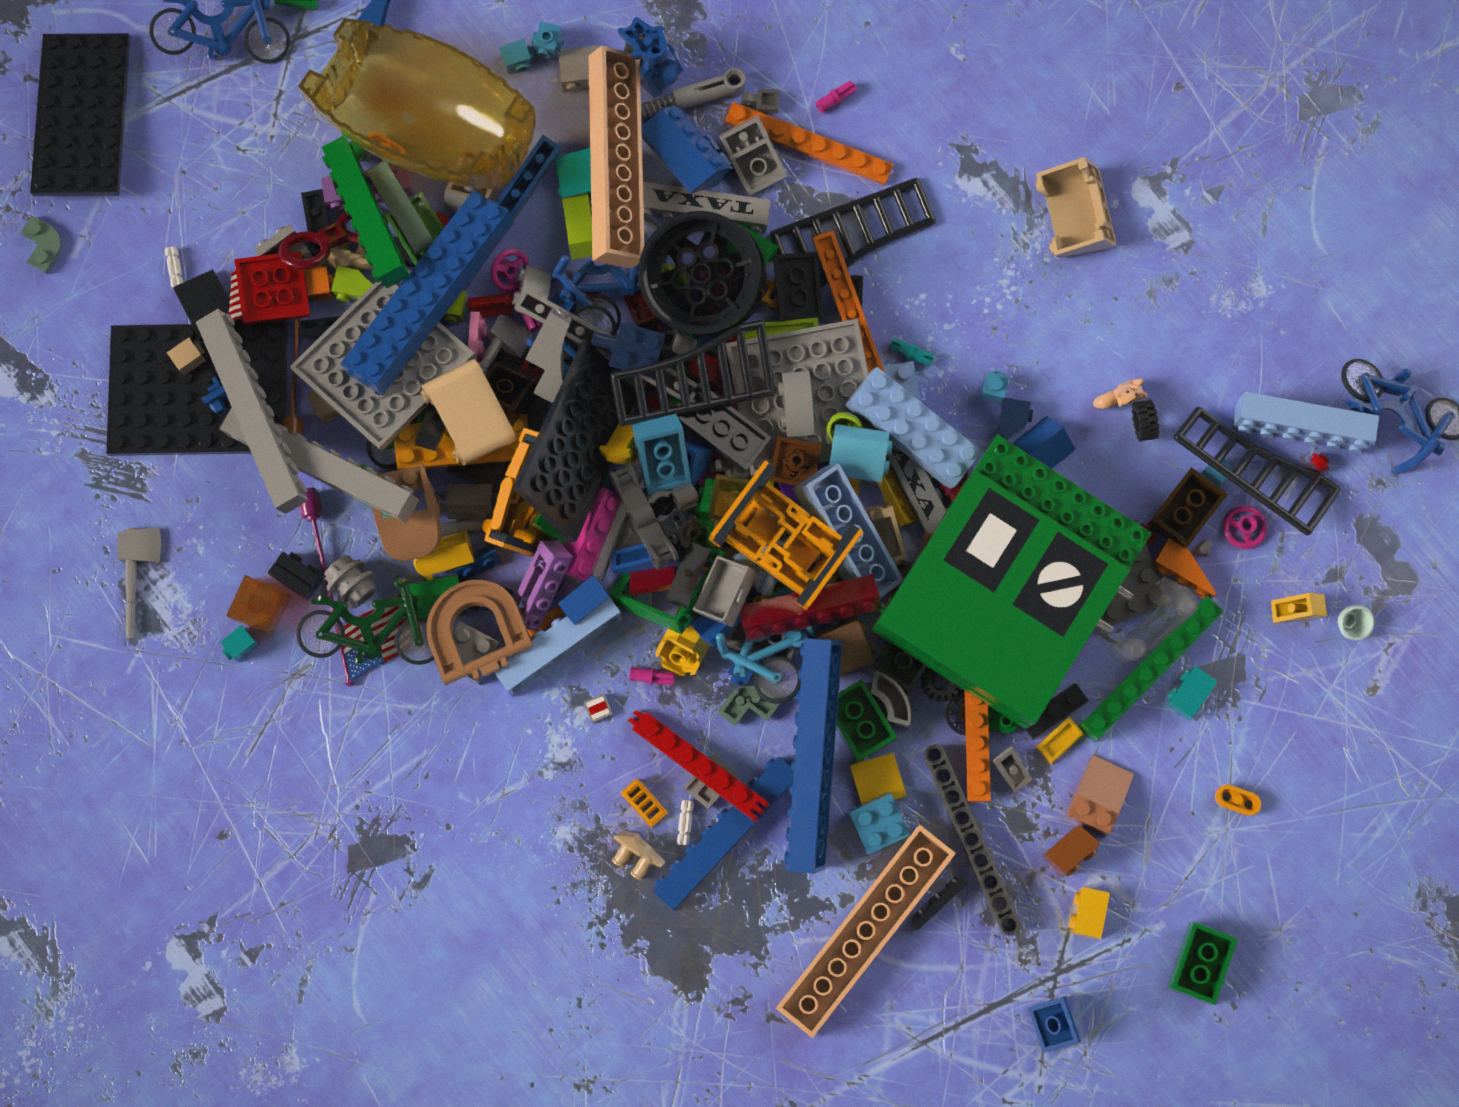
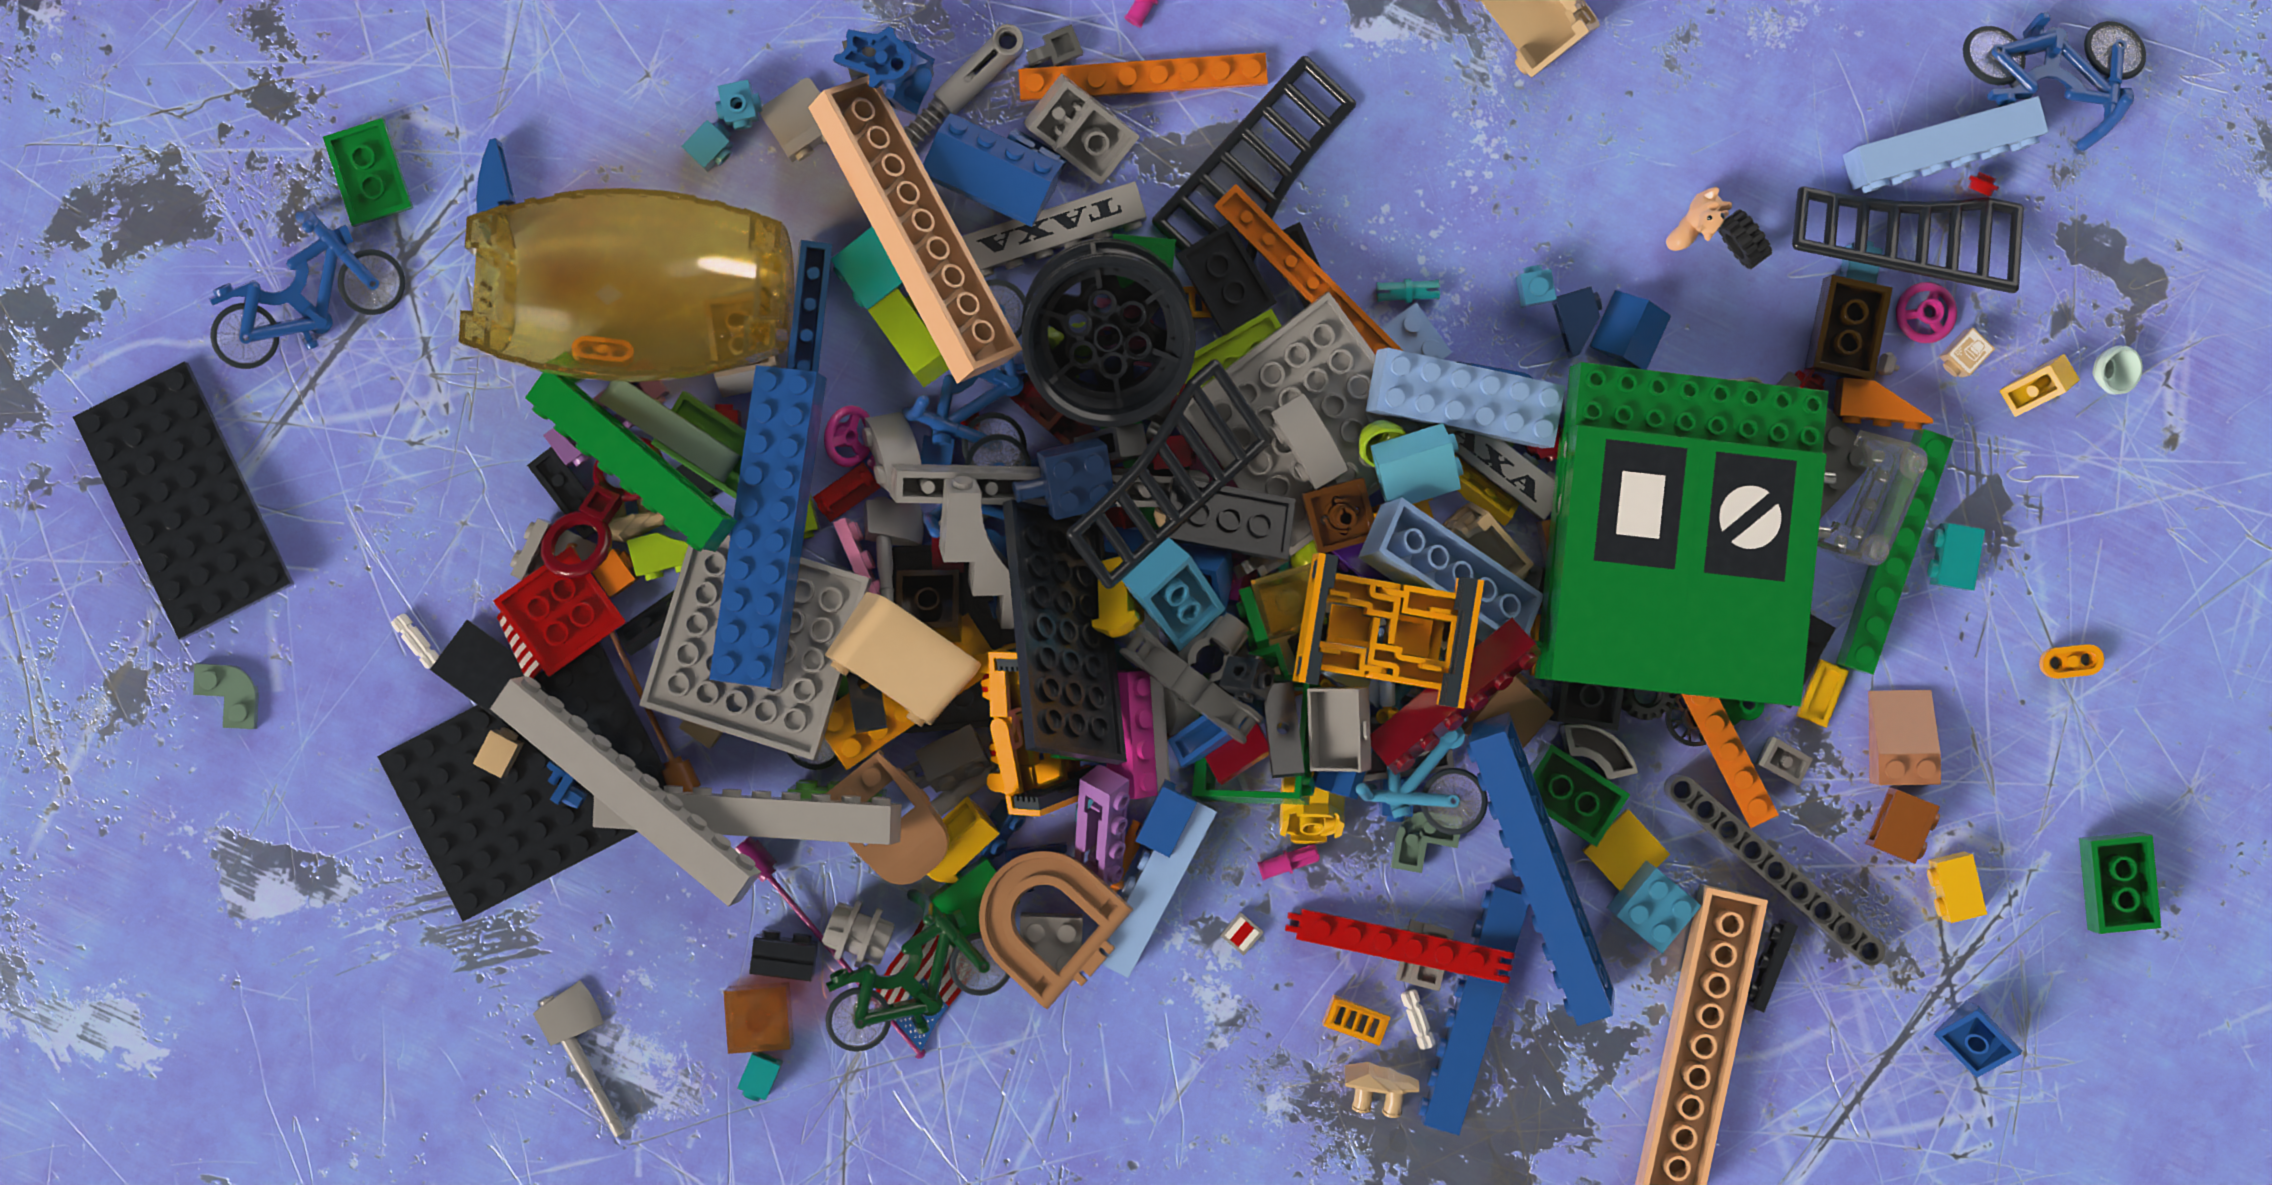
camera: 35 degrees left, 10 degrees up
none -> tan brick [1939,327,1995,378]

